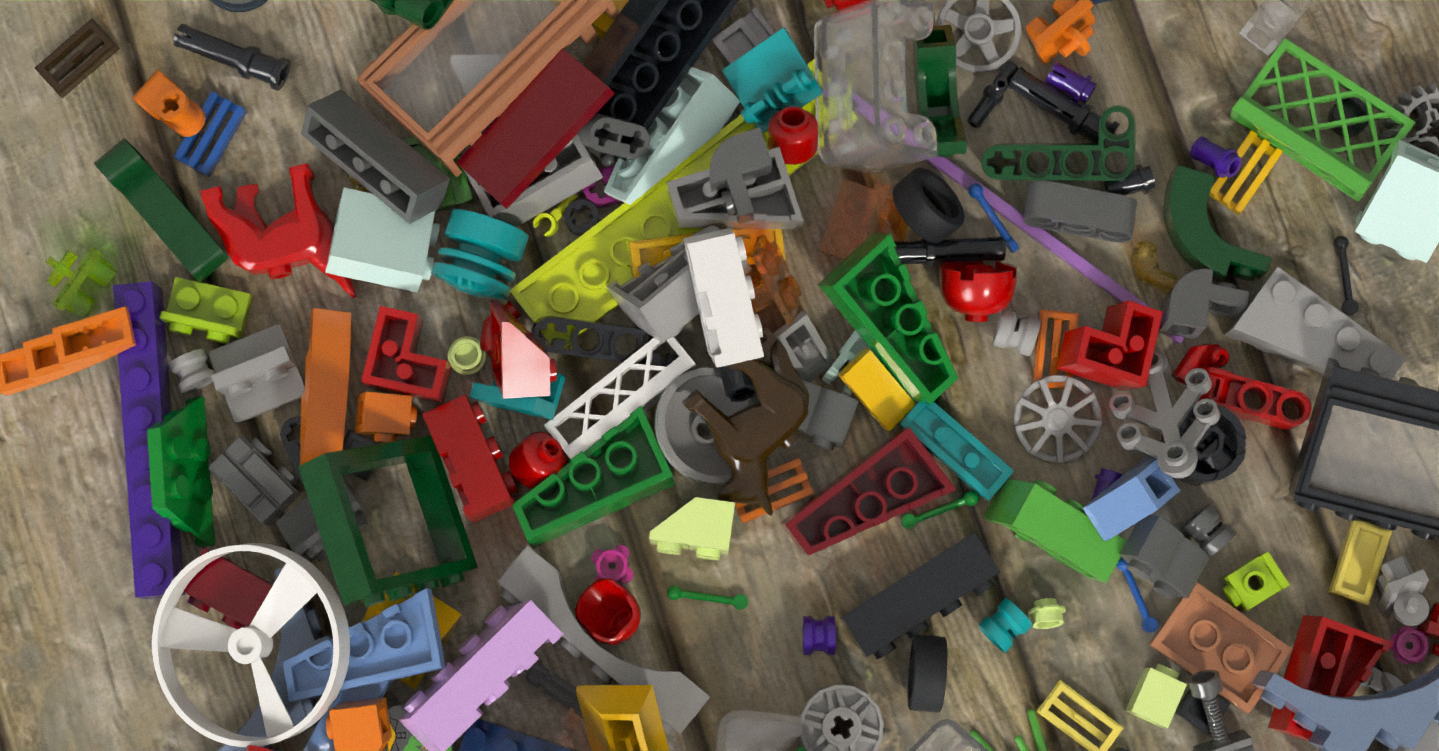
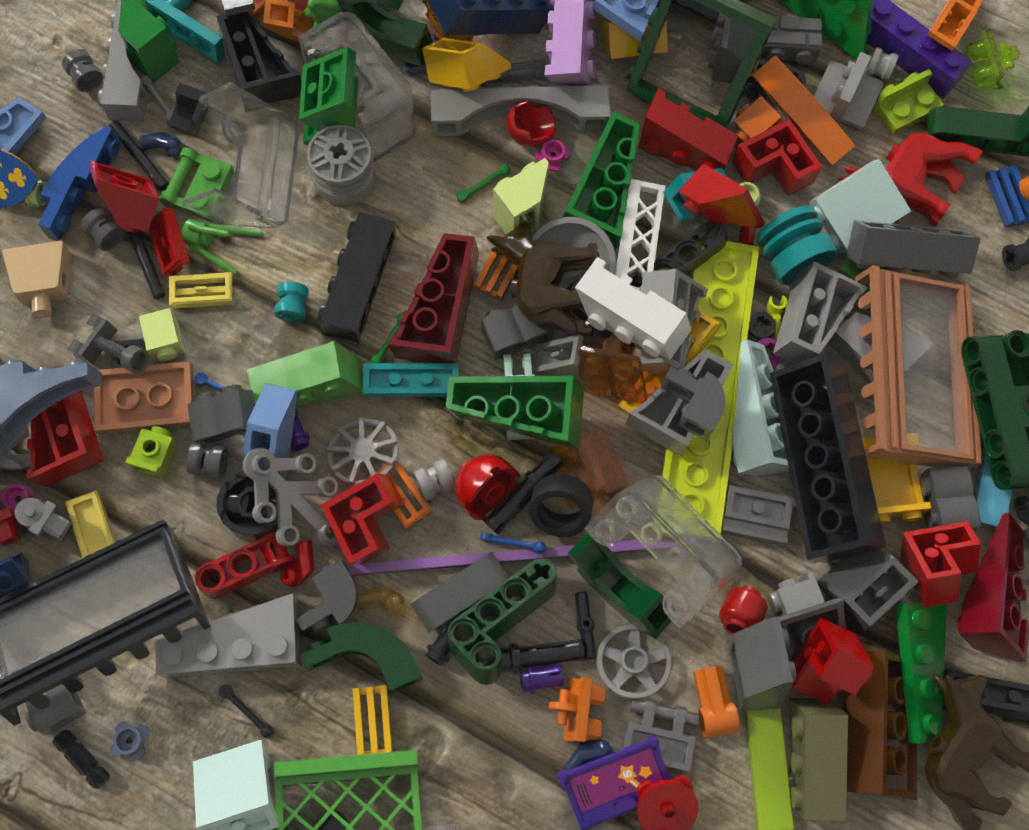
camera: 135 degrees right, 10 degrees down
dark red tile [456,48,615,209] -> none
red head [509,431,567,489] -> none
dark grey beam [579,113,650,159] -> none
teal hinge [722,27,824,134] -> none
red head [768,106,818,165] -> none
dark purple wheel [803,616,836,655] -> none
yellow tile [838,348,916,432] -> none
black tyre [907,635,948,713] -> none
yellowish green plate [1028,598,1066,629] -> none
dark purple pin [1190,136,1242,178] -> none

